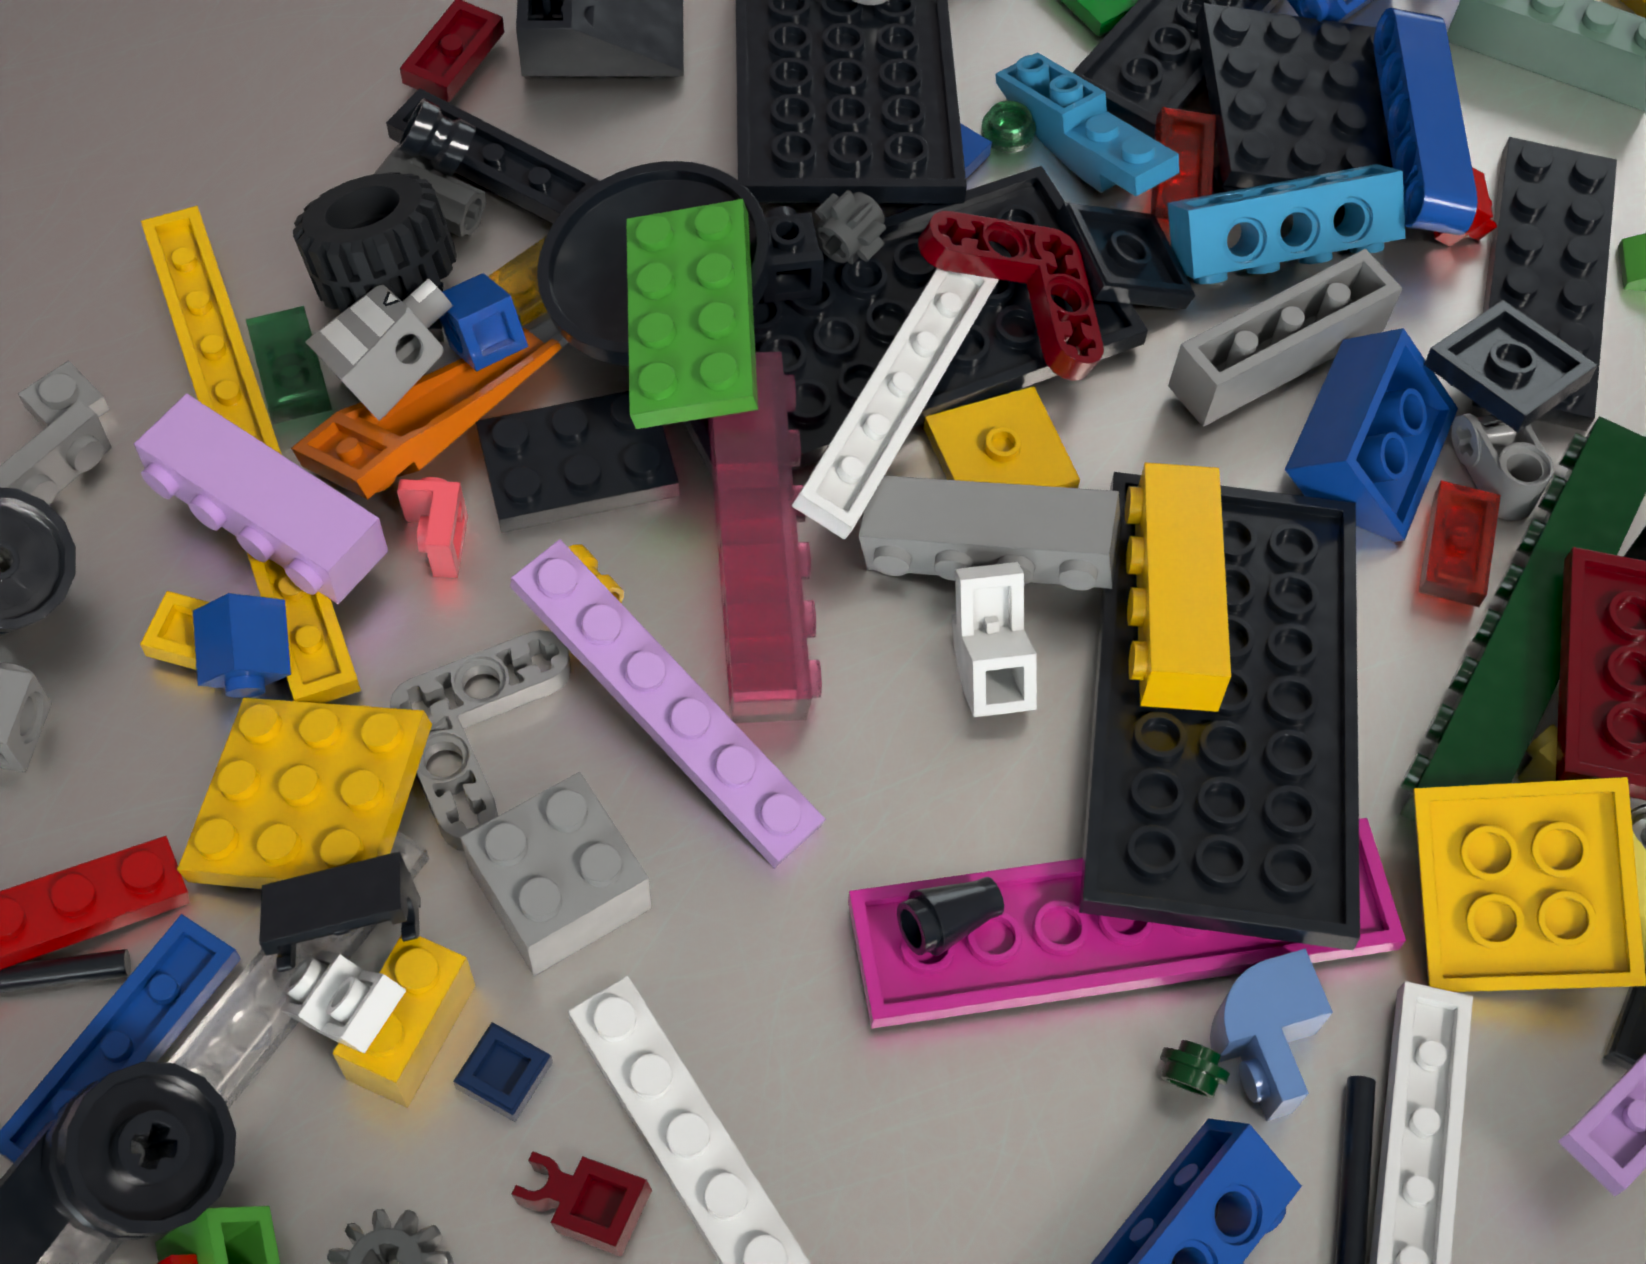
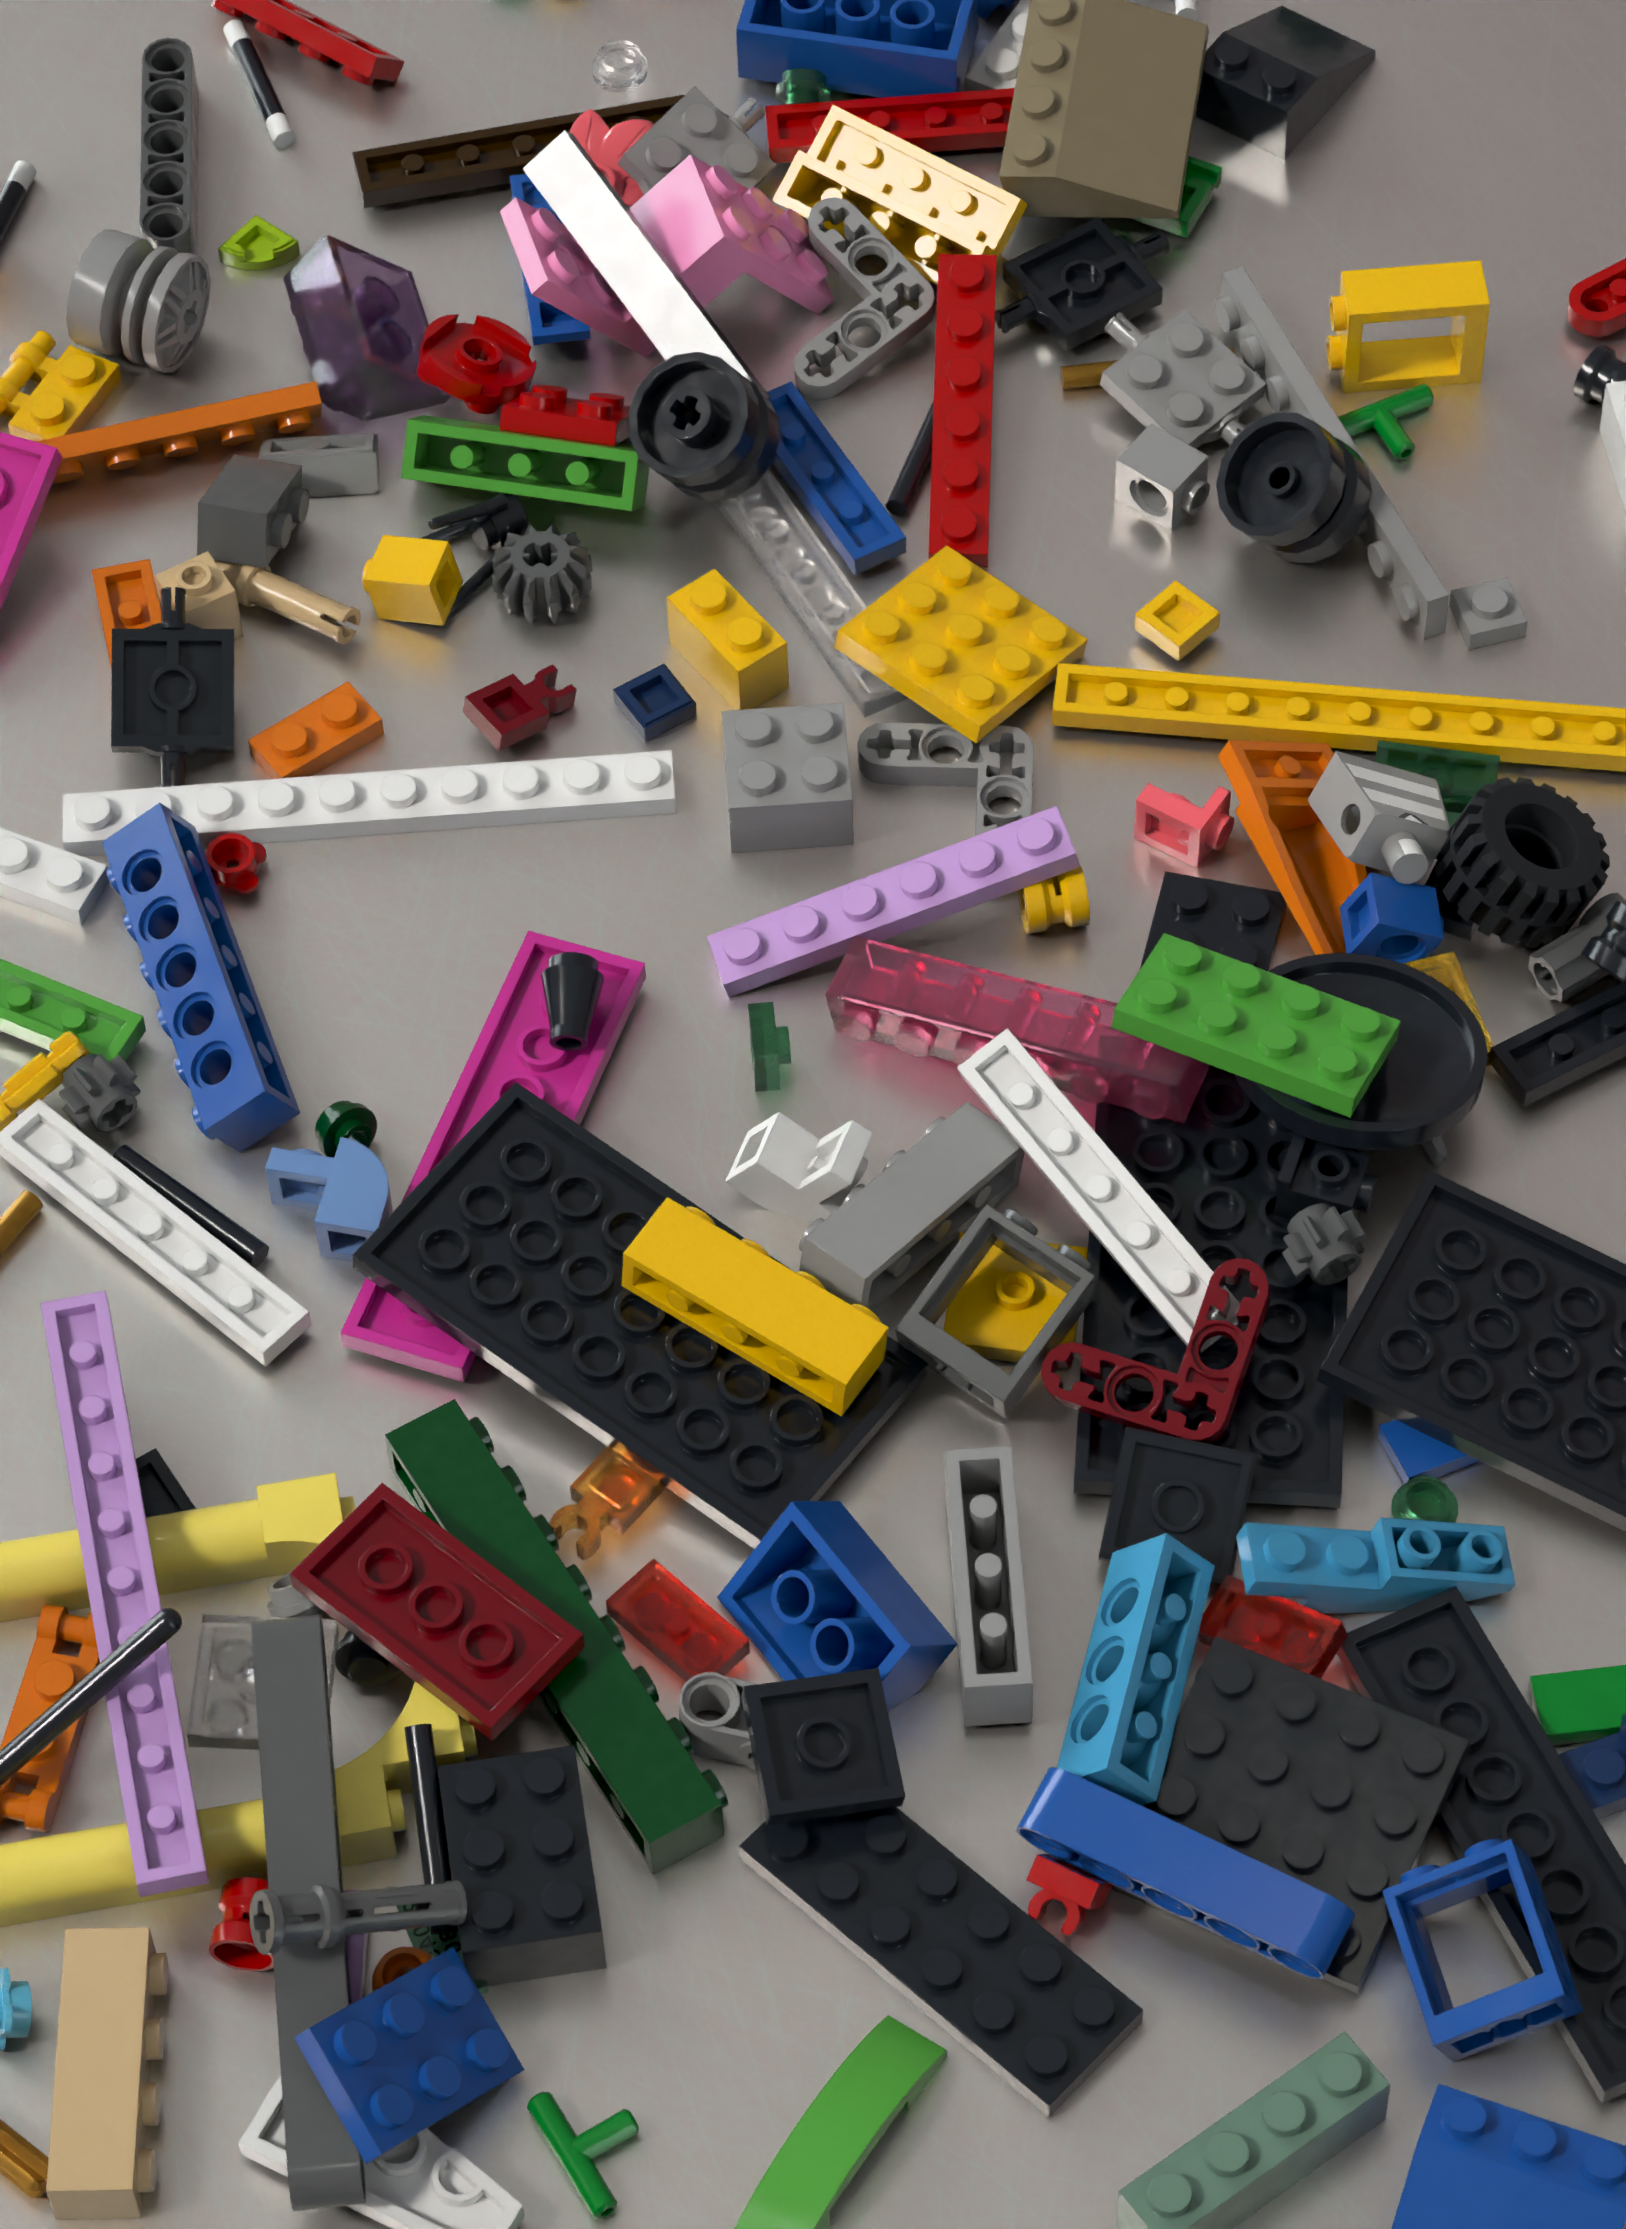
camera: 125 degrees right, 5 degrees down
lavender brick [134,393,388,604] -> none
blue brick [193,593,291,698] -> none
black hinge [259,851,421,973] -> none
white slope [280,950,406,1054] -> none
yellow plate [1413,777,1646,992] -> none
none -> clear orange plate [549,1445,665,1561]
none -> clear green plate [748,1002,791,1092]
none -> dark grey window [895,1204,1096,1419]

